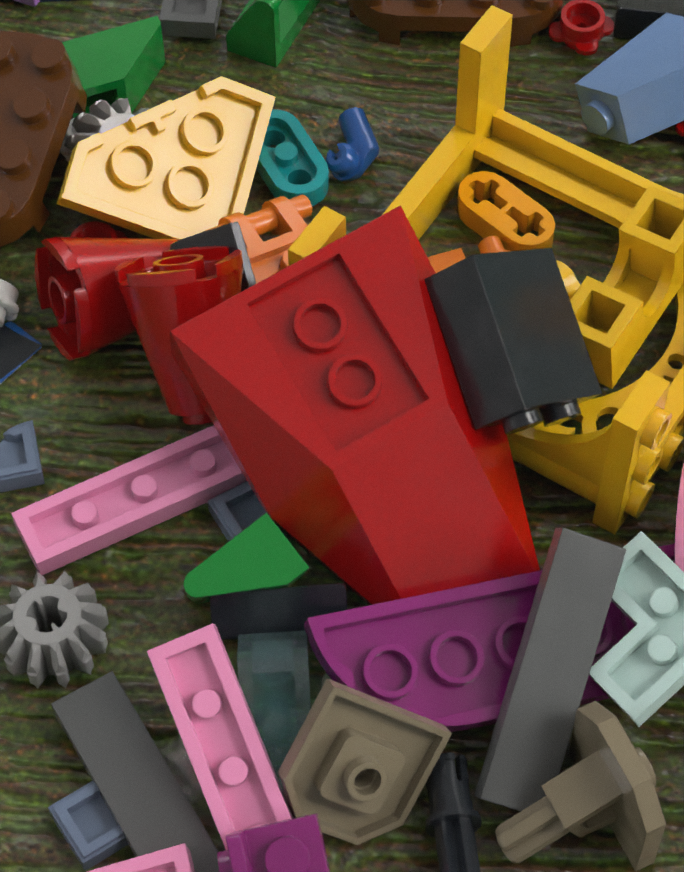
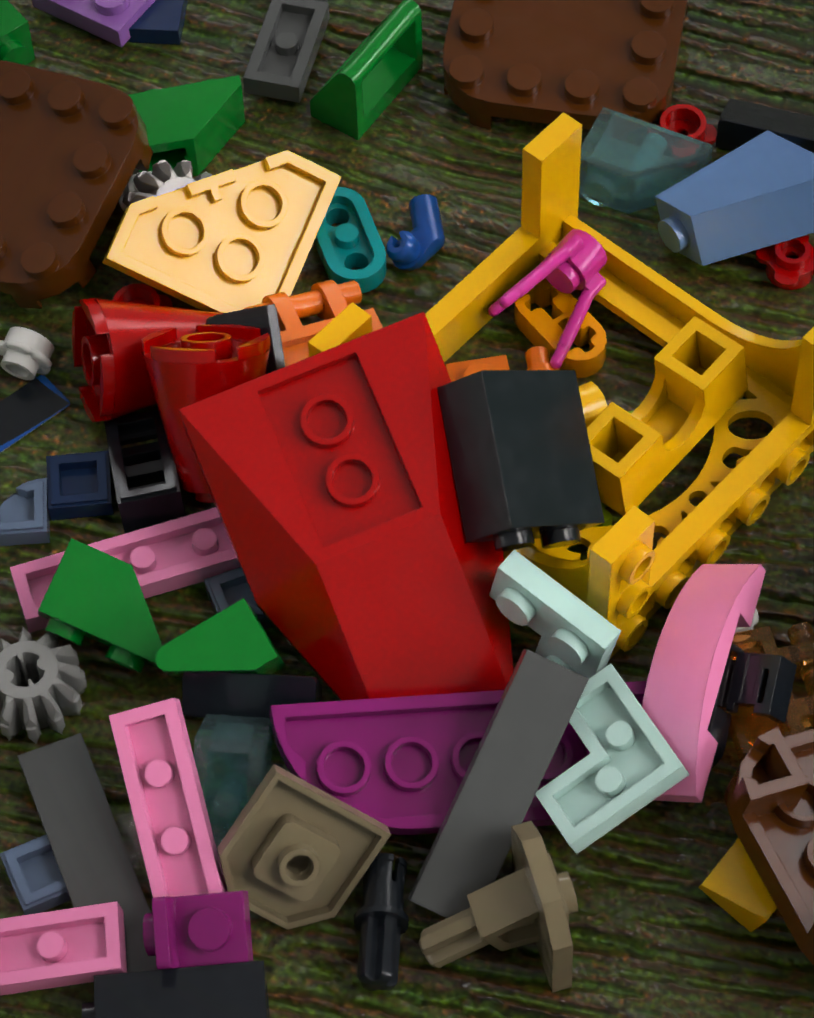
camera: 10 degrees right, 0 degrees up
none -> green slope [38,538,163,673]
none -> dark blue tile [46,450,114,521]
none -> black slope [104,410,186,533]
none -> dark pink plant [488,229,607,369]
none -> light aqua plate [489,549,621,678]
none -> clear light blue slope [579,107,713,214]

